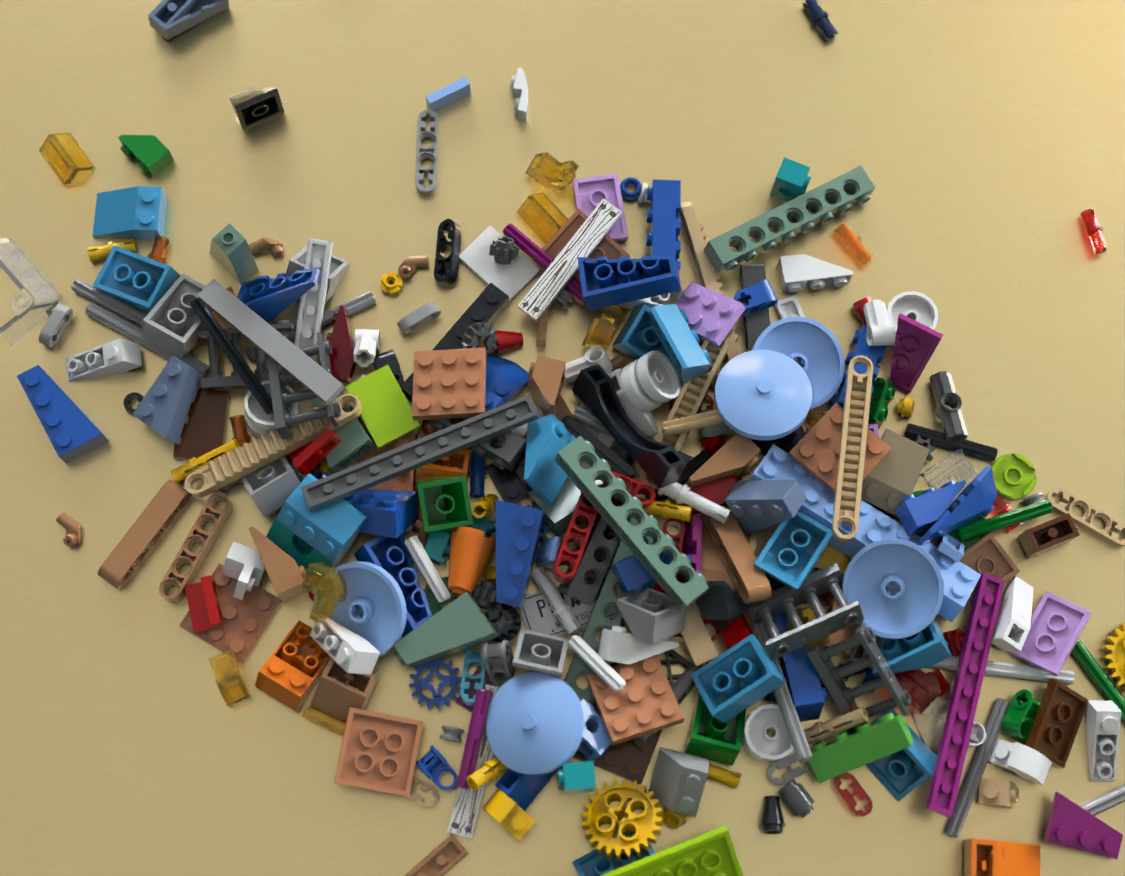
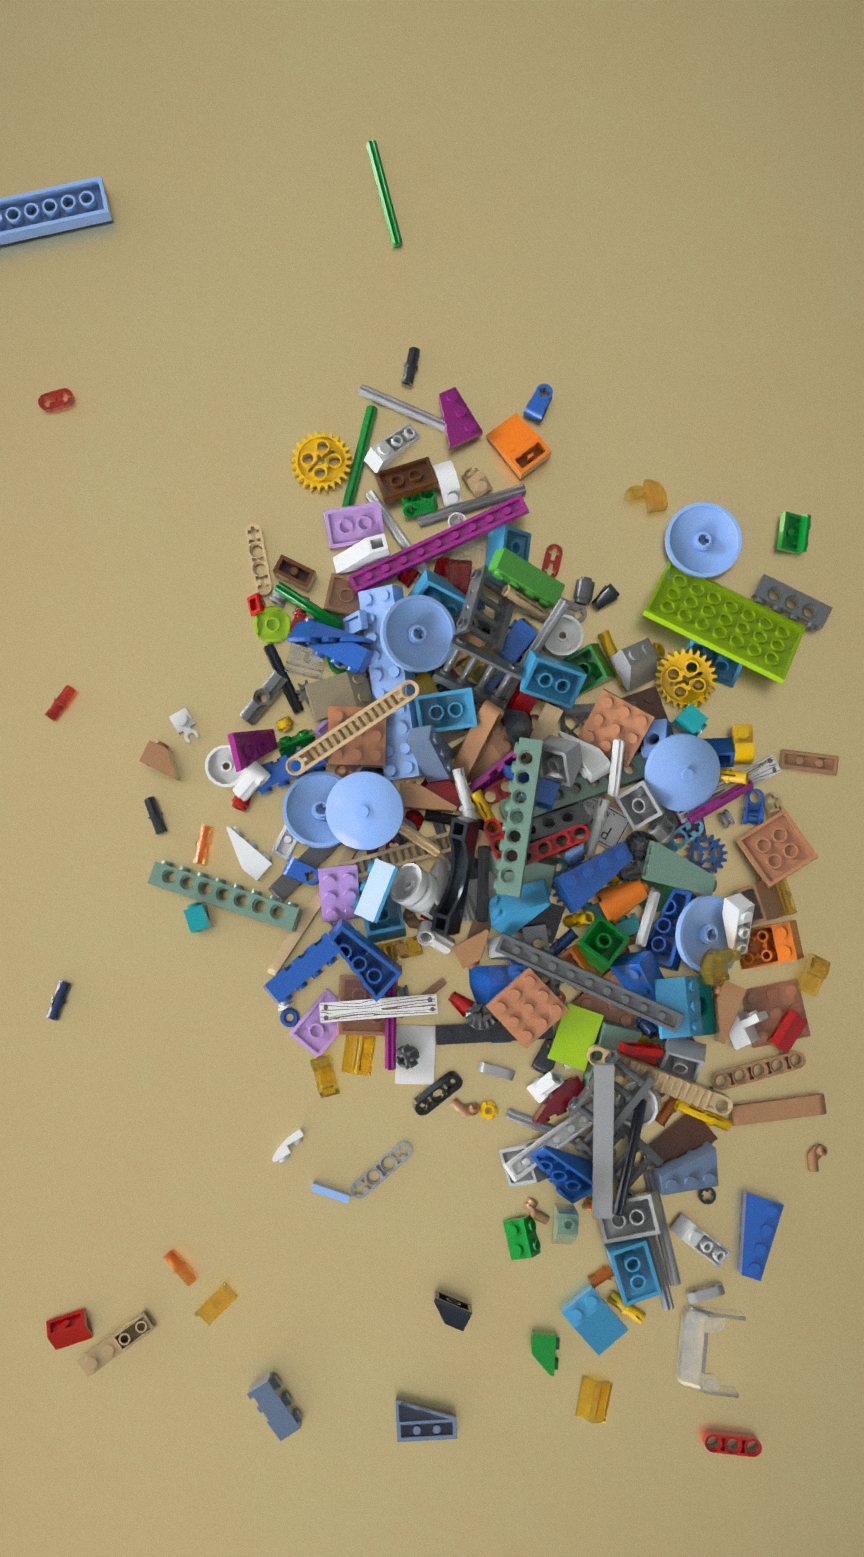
camera: 125 degrees left, 10 degrees up
none -> medium nougat slope [139,739,181,781]
none -> black axle [144,796,168,835]
none -> white plate [169,707,200,744]
none -> red slope [247,592,266,616]
none -> green bracket [503,1215,541,1260]

